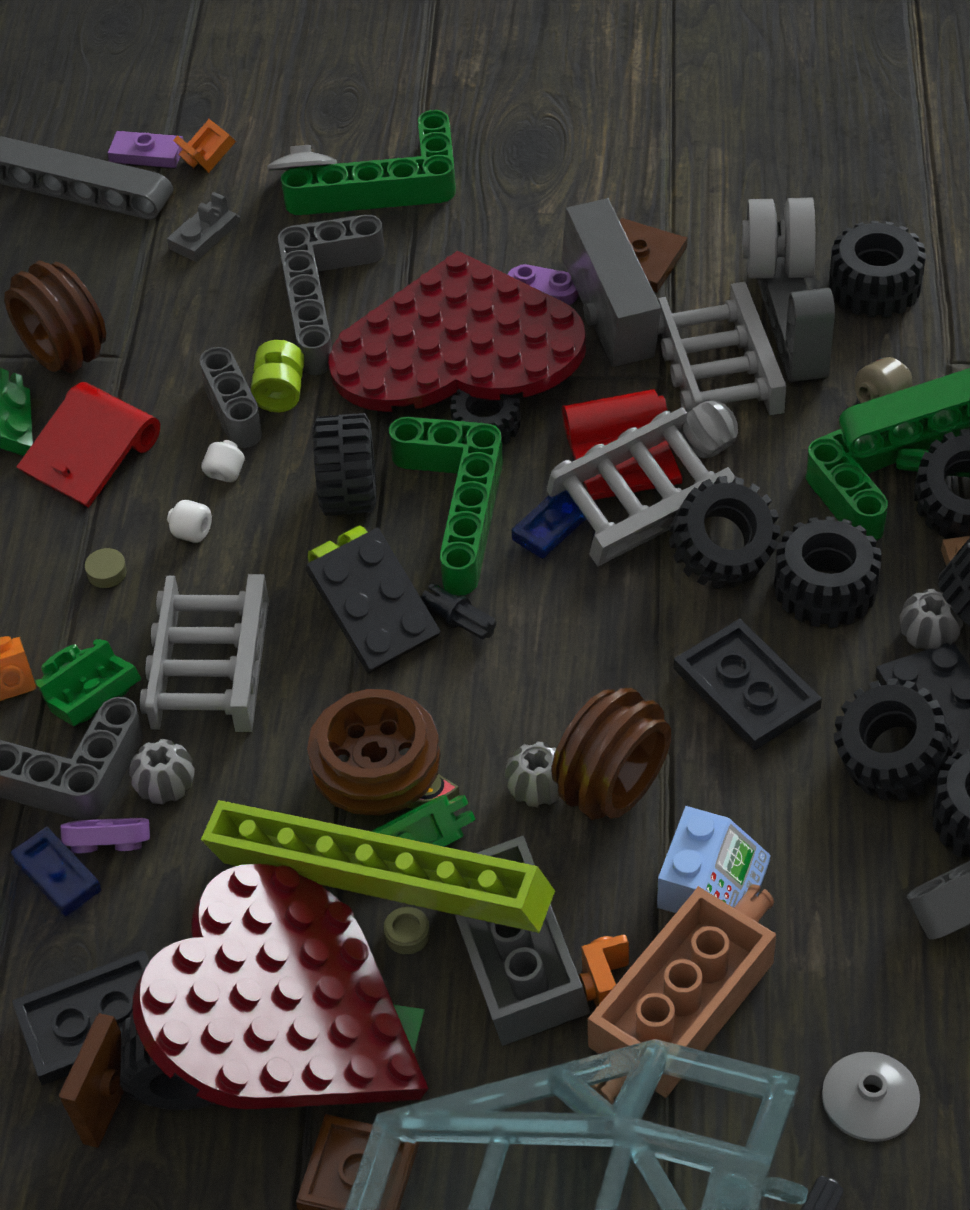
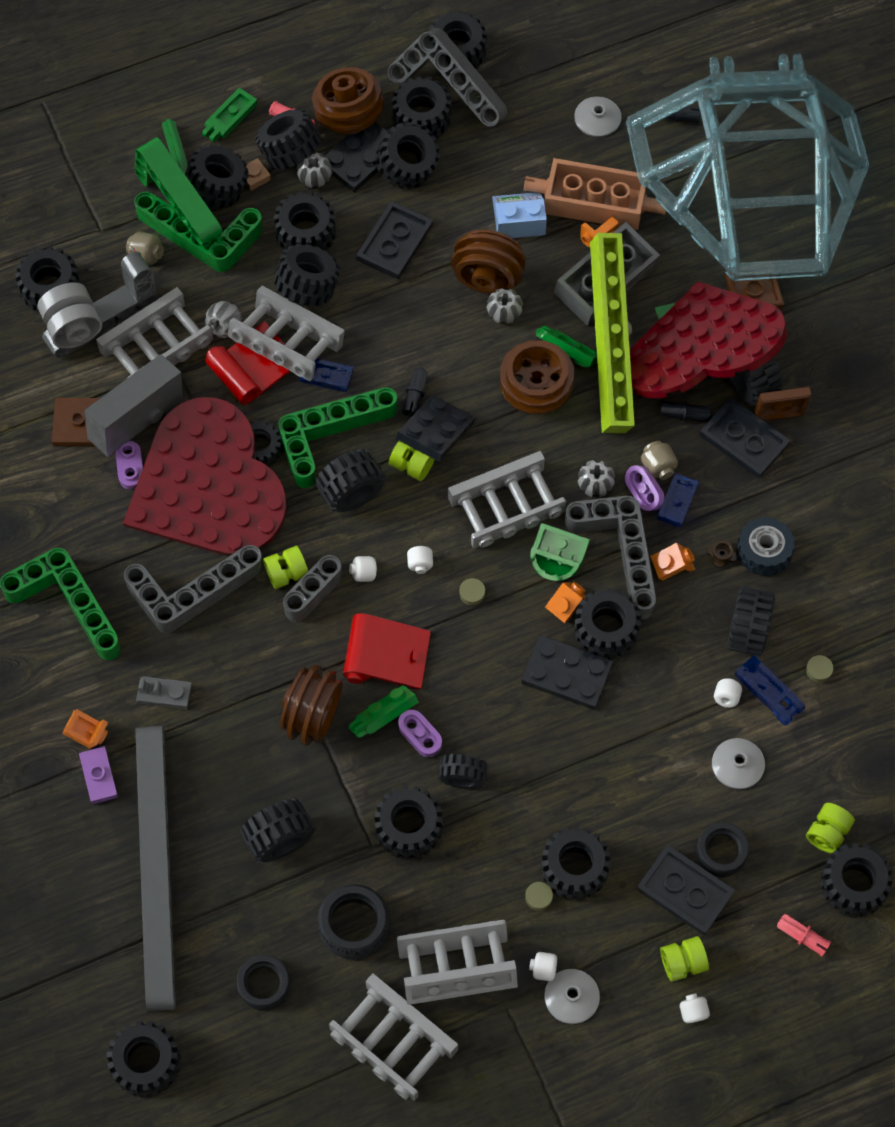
camera: 120 degrees left, 15 degrees up
light grey dish [267,145,337,171] -> none
none -> dark tan head [641,441,678,480]

